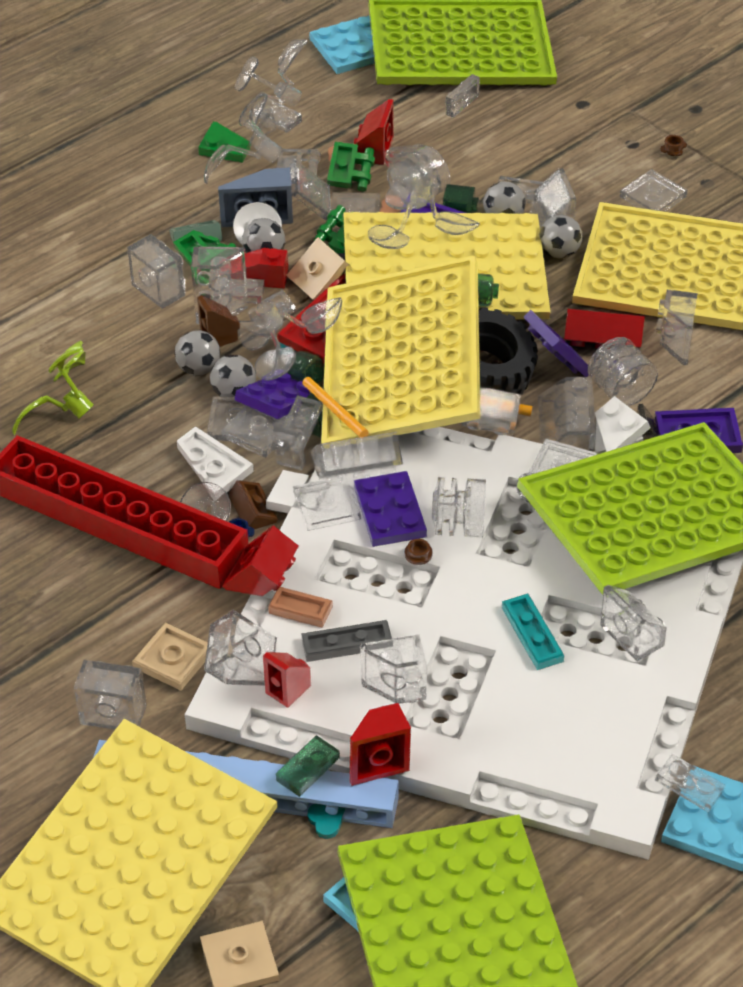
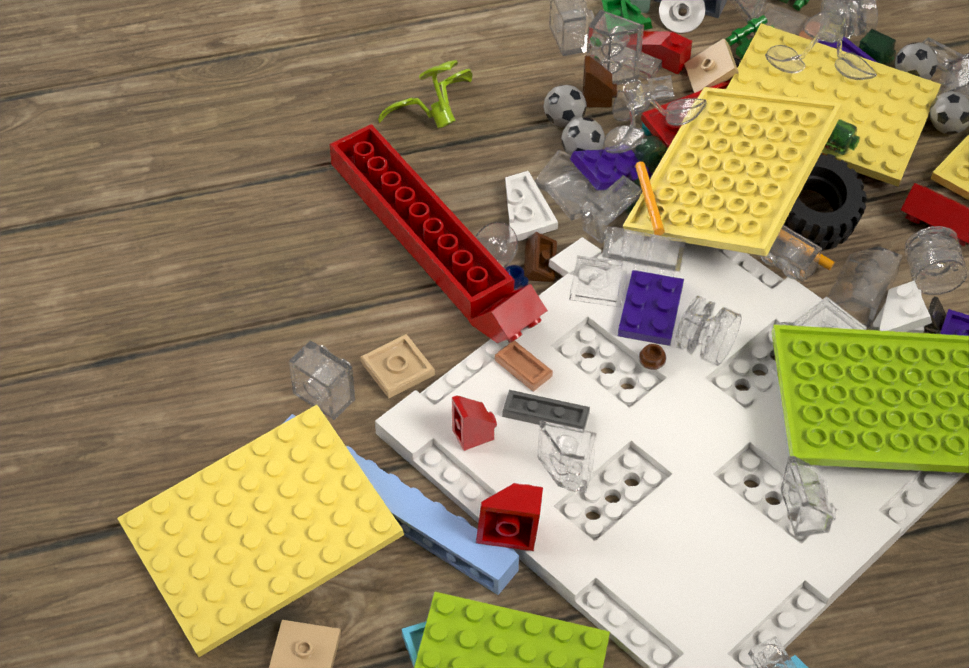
camera: 25 degrees right, 5 degrees up
clear slope [204,609,277,686] -> none
light grey piece [242,218,286,253] -> none
clear green plate [276,735,340,797] -> none
teal tile [307,804,345,839] -> none
teal tile [502,593,565,670] -> none
dark purple plate [524,310,594,378] -> none

